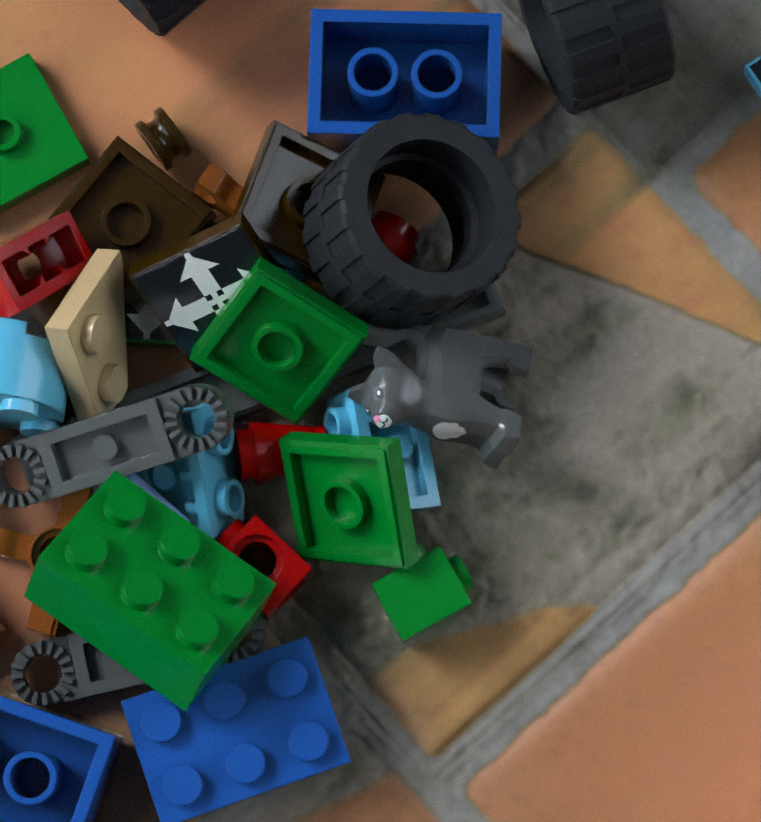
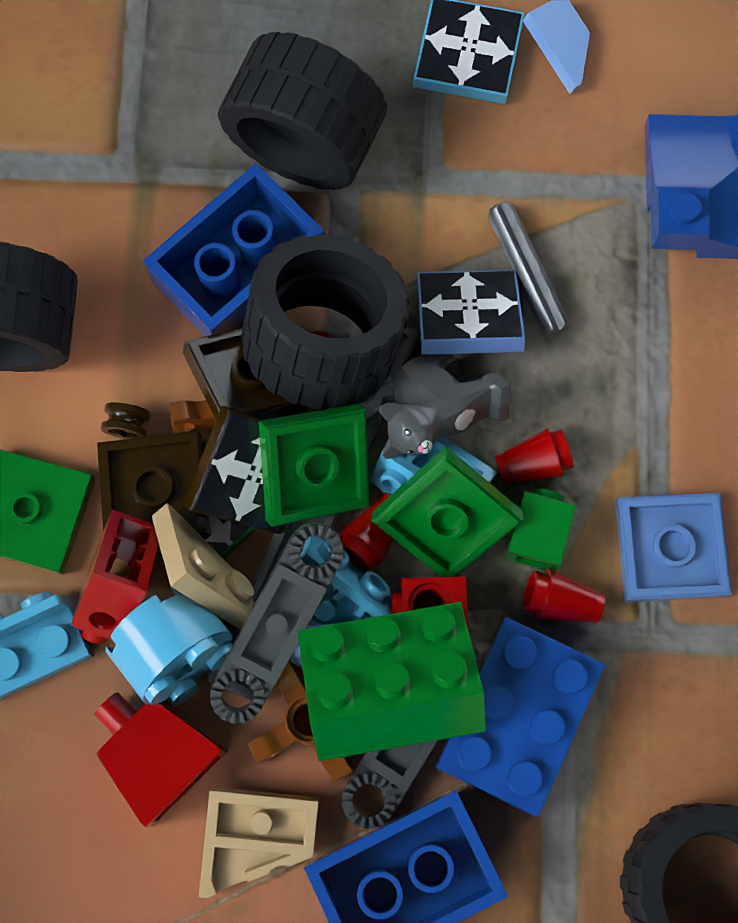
camera: 45 degrees left, 5 degrees down
none -> tile [417,270,525,355]
none -> flat silver axle [488,201,569,338]
none -> red cone [495,428,574,485]
none -> red cone [523,568,605,623]
none -> medium blue tile [615,493,732,603]

